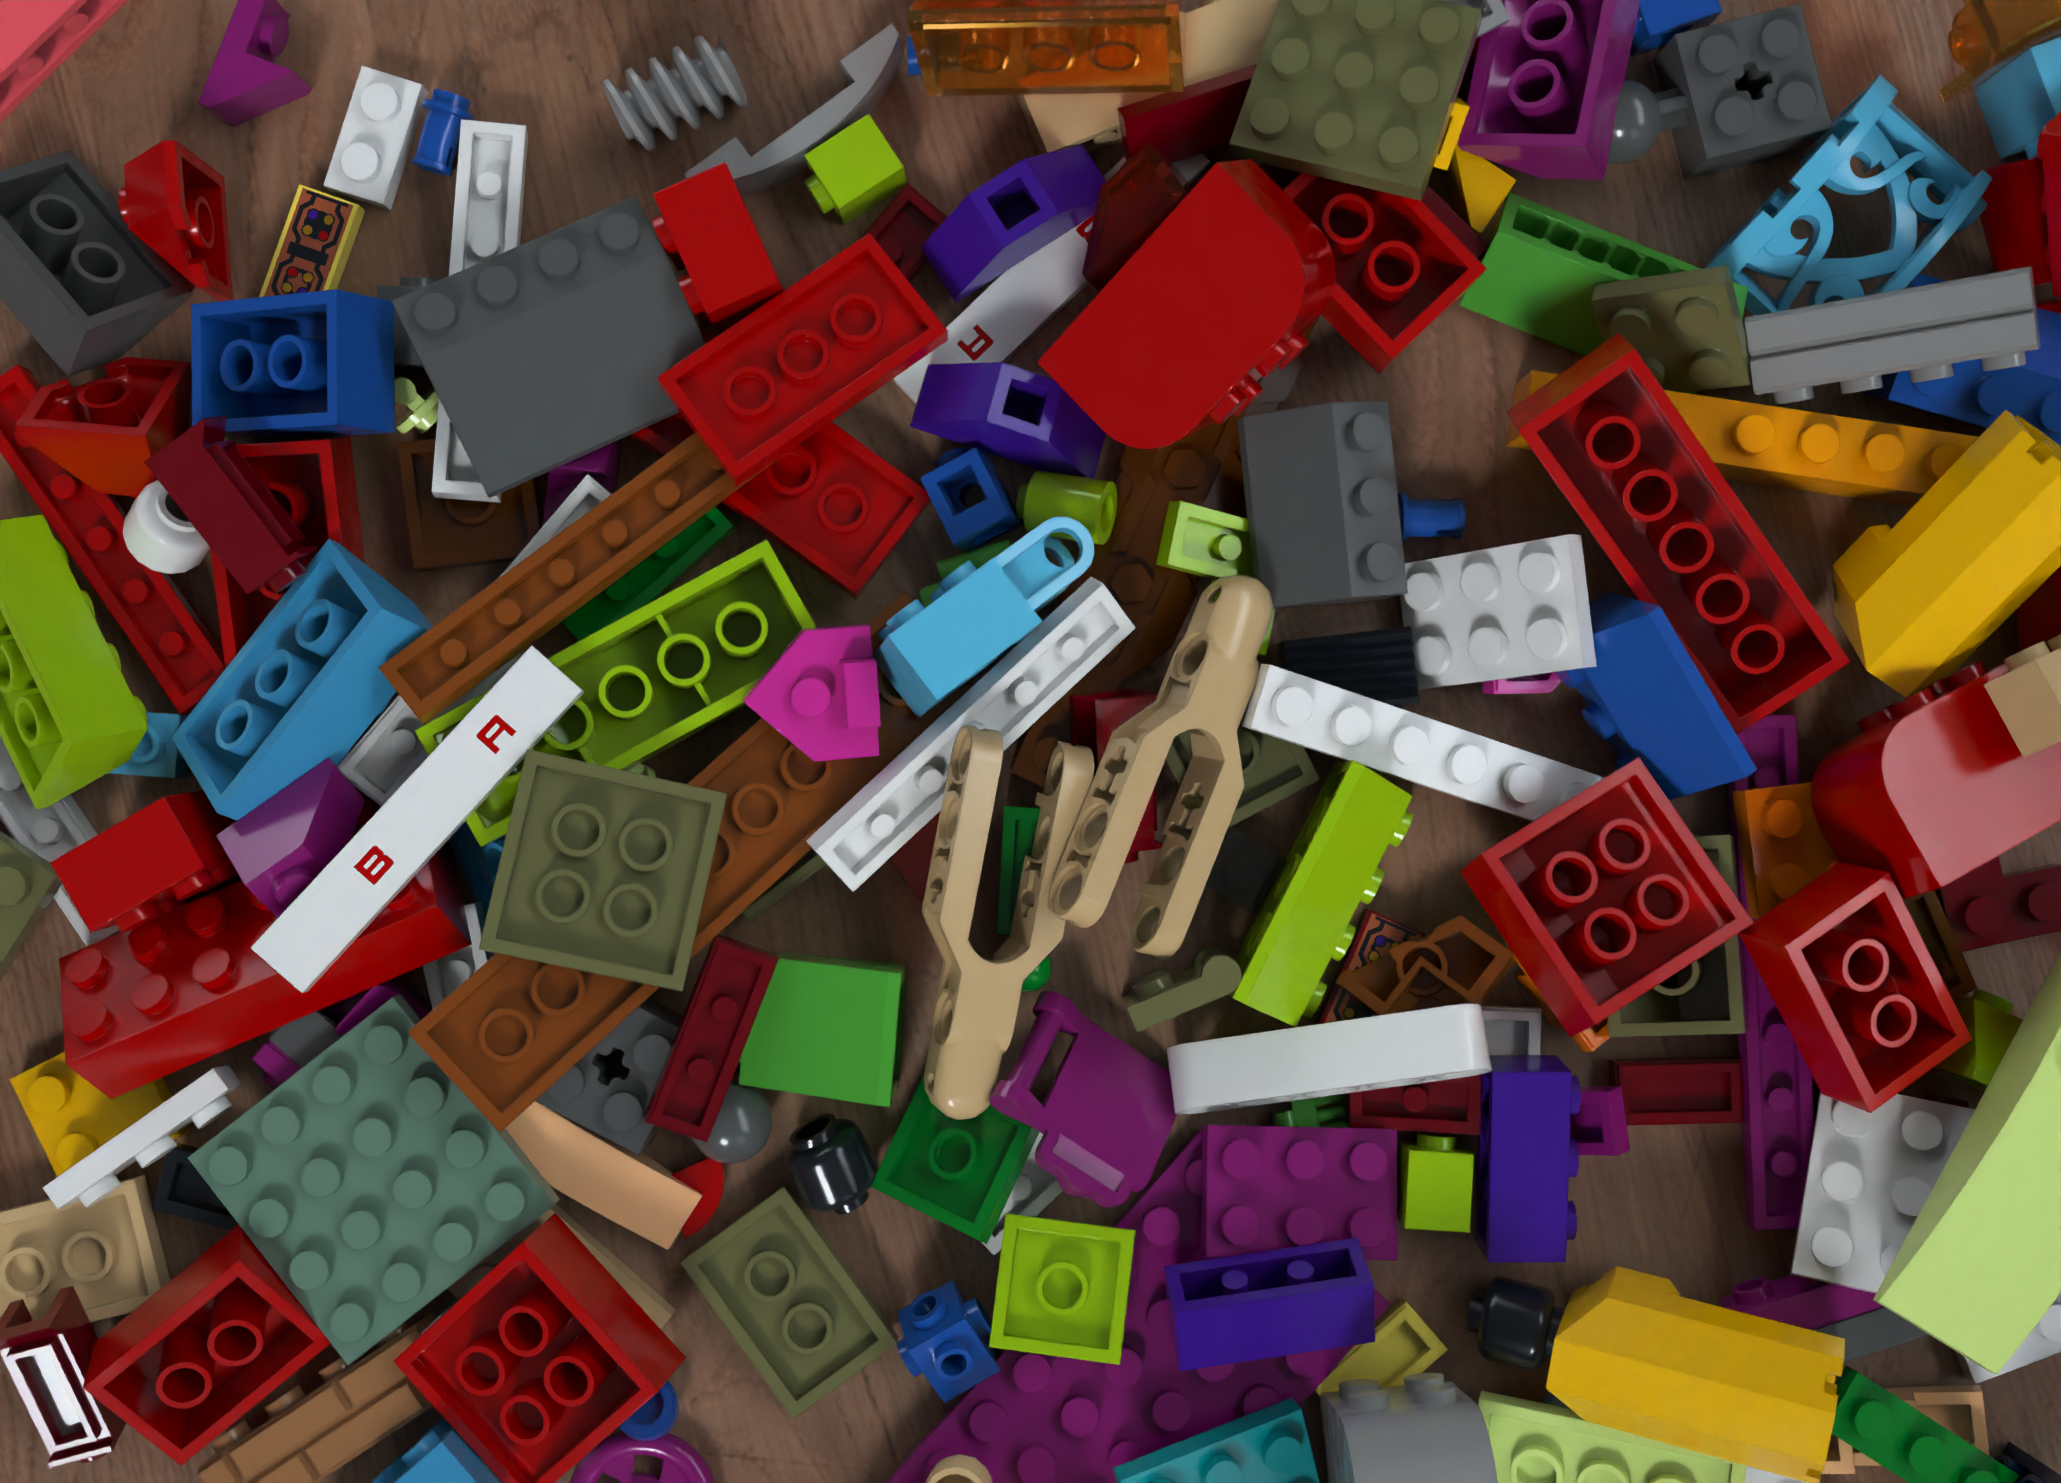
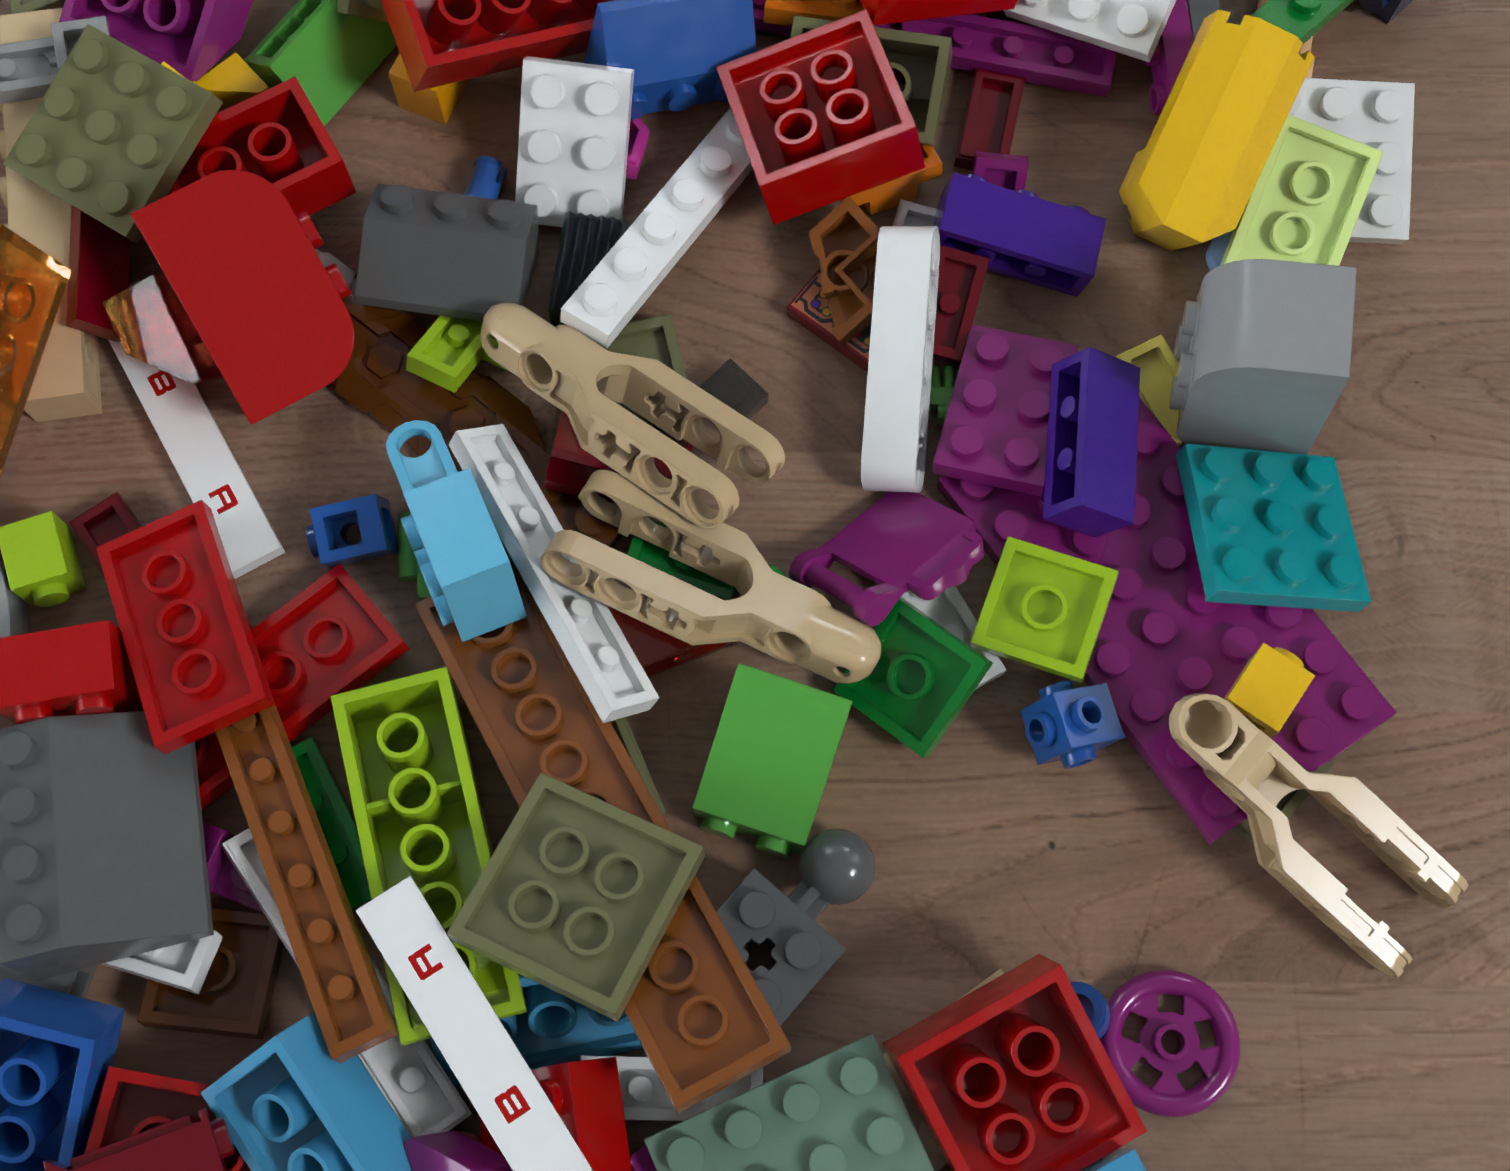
camera: 80 degrees left, 15 degrees down
yellowish green plate [394,375,439,434] -> none
light nougat slope [505,1101,703,1250] -> none
dark red tile [643,934,779,1142] -> none
red tile [671,1157,727,1238] -> none
olive plate [680,1182,899,1419] -> none
dark pink plate [741,624,881,762] -> none
black head [784,1114,879,1214] -> none
dark purple slope [910,362,1106,478] -> none
dark purple slope [921,144,1117,303] -> none
lime brick [1016,470,1117,545] -> none
olive plate [1122,946,1242,1032] -> none
lime slope [1229,760,1414,1027] -> none
lime brick [1397,1132,1474,1233] -> none
black head [1466,1277,1565,1370] -> none

